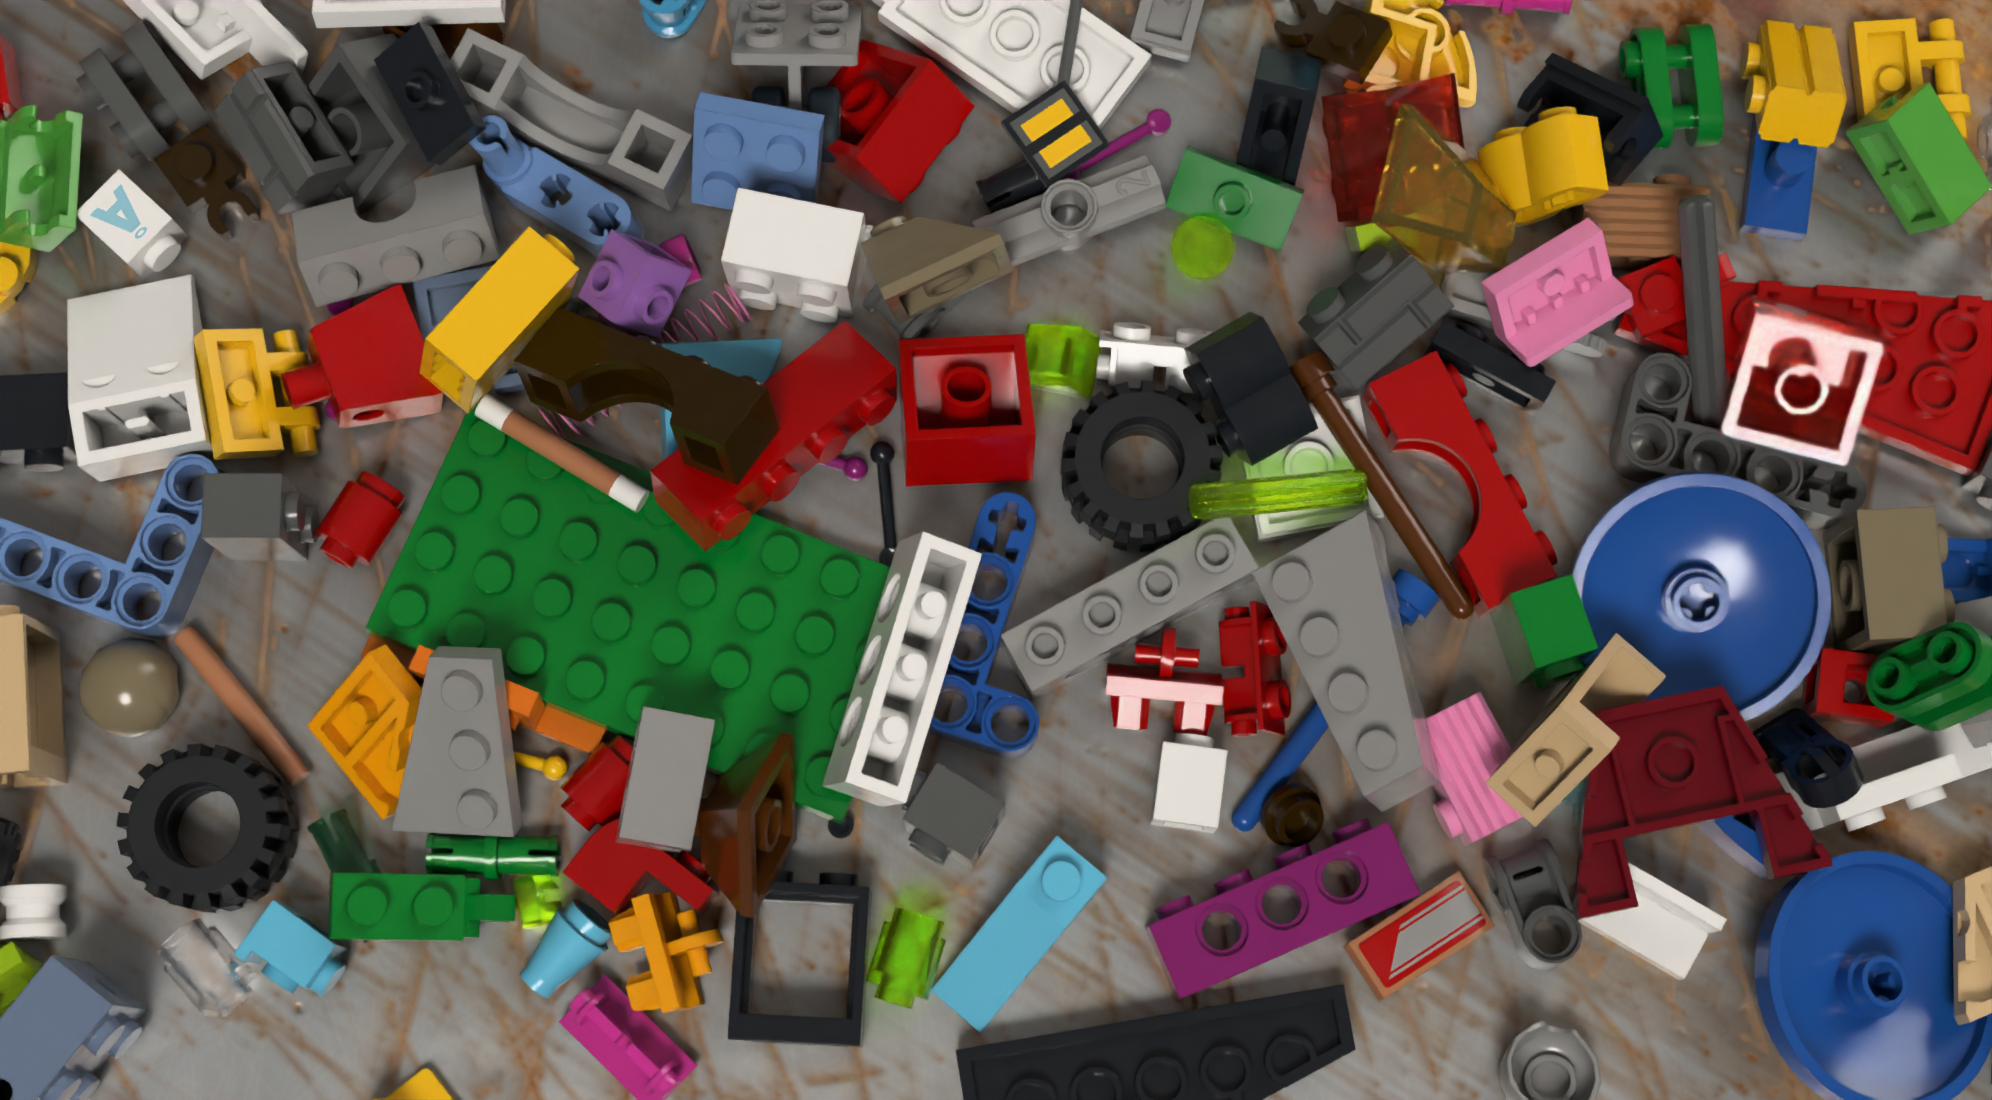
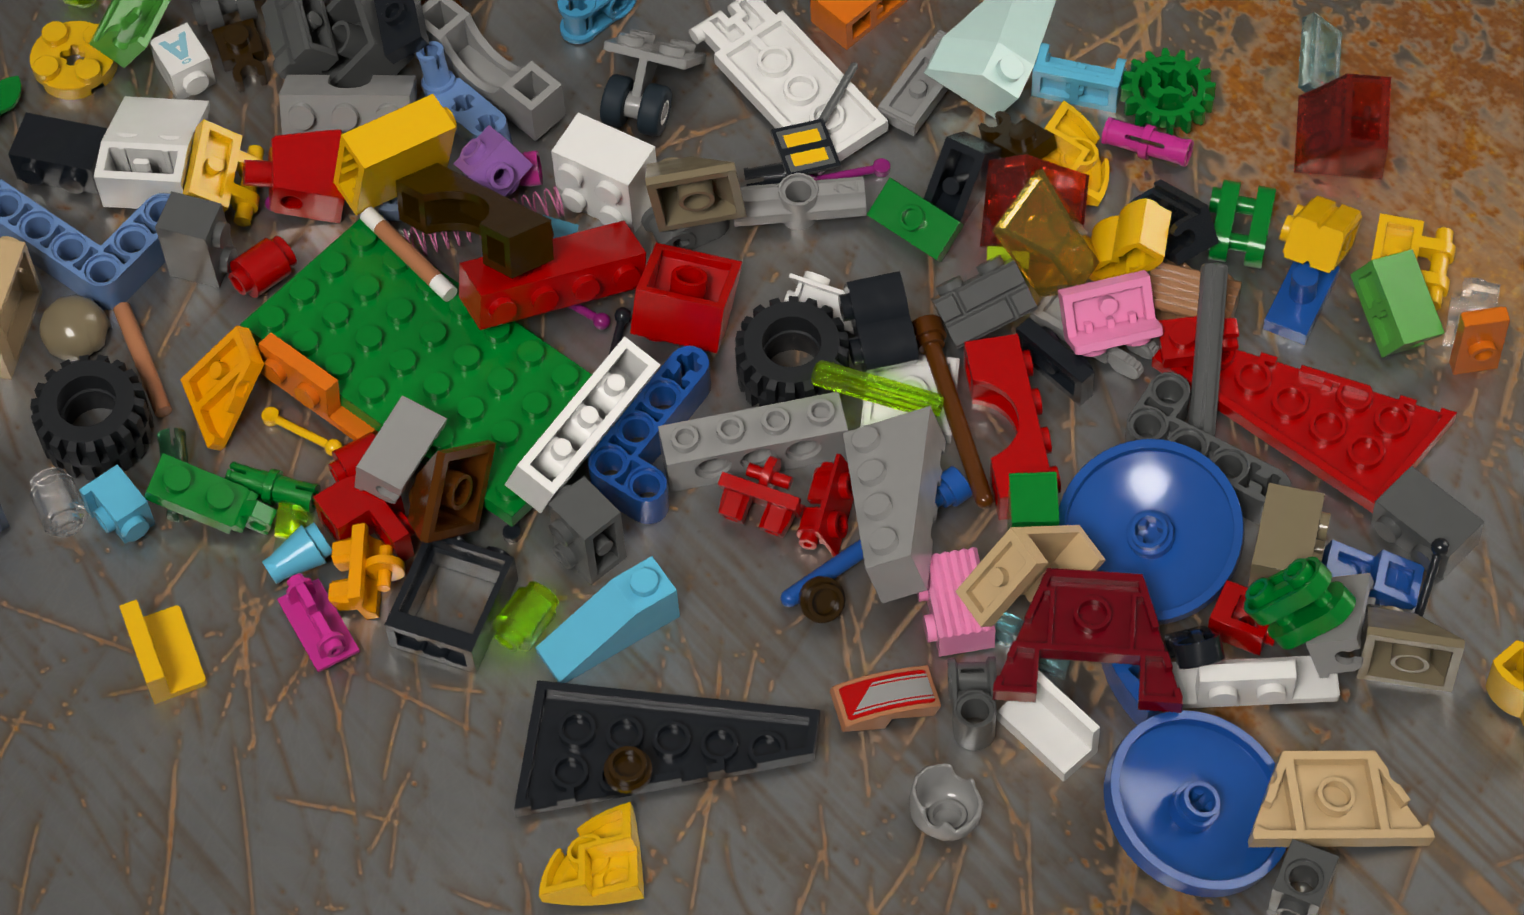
camera: 20 degrees right, 20 degrees down
light grey wing [392,646,522,837] -> none
medium blue plate [691,92,825,210] -> none
red slope [826,39,975,204] -> none
clear neon green slope [1025,324,1102,398] -> none
magenta brick [1145,818,1421,1001] -> none
white brick [1150,733,1228,833] -> none
clear neon green plate [1171,216,1234,279] -> none
clear red slope [1719,296,1885,467] -> none

